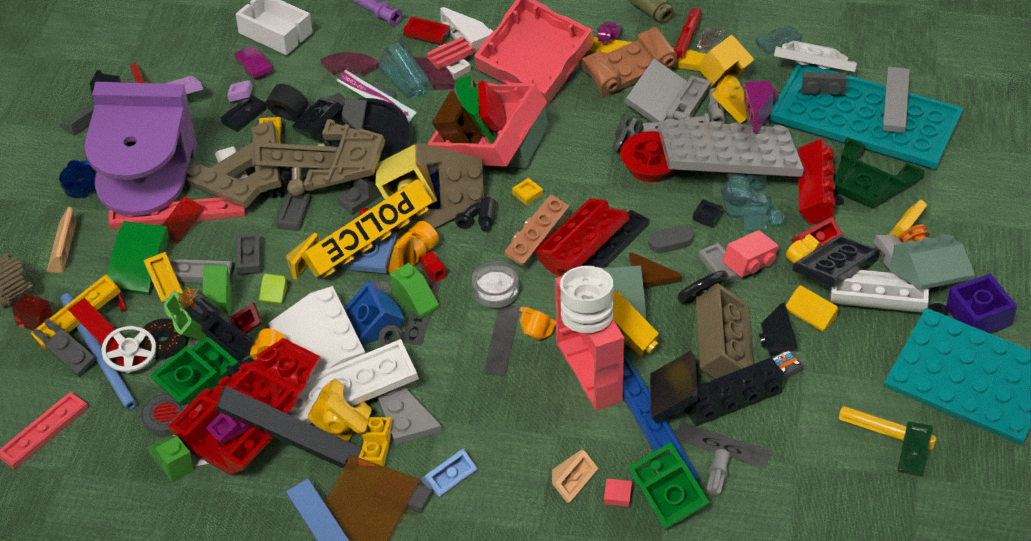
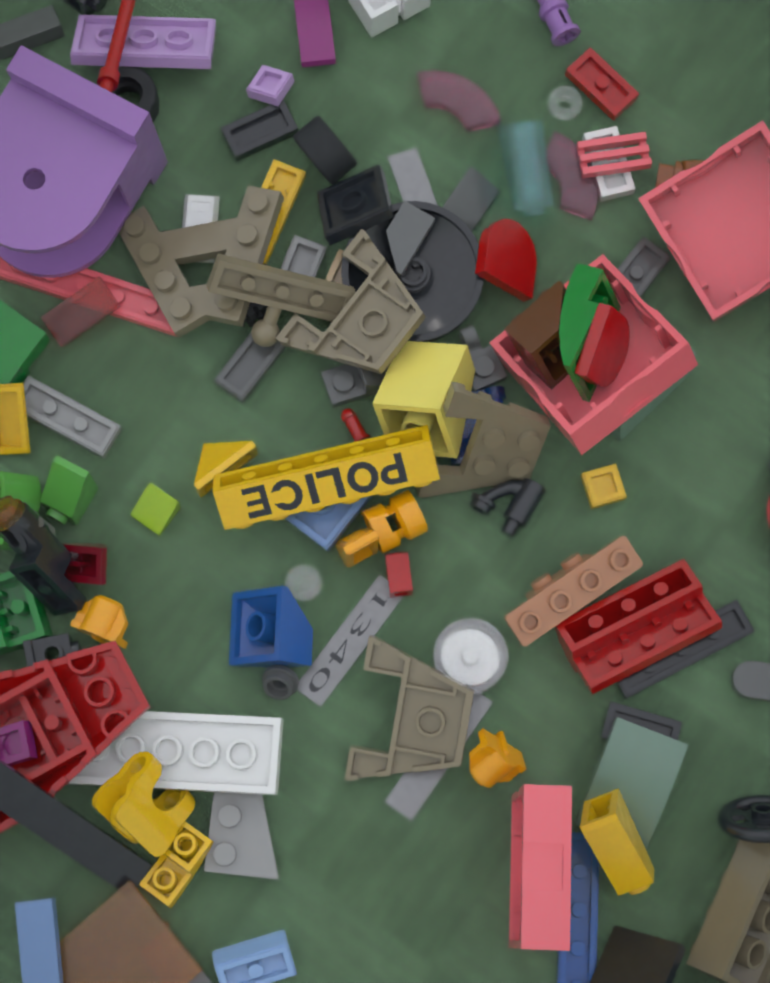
camera: 20 degrees right, 30 degrees up
dark grey plate [236,233,260,274] -> none
white slope [268,286,365,376] -> none
sticker [336,70,417,122] -> none
bright green slope [390,263,439,319] -> none
white slope [440,7,493,58] -> none
white wheel [560,266,613,333] -> none
reddish brown tile [629,252,682,288] -> none
none -> dark tan wing [344,635,475,781]
none -> red tile [475,219,537,302]
none -> clear plate [548,86,583,120]

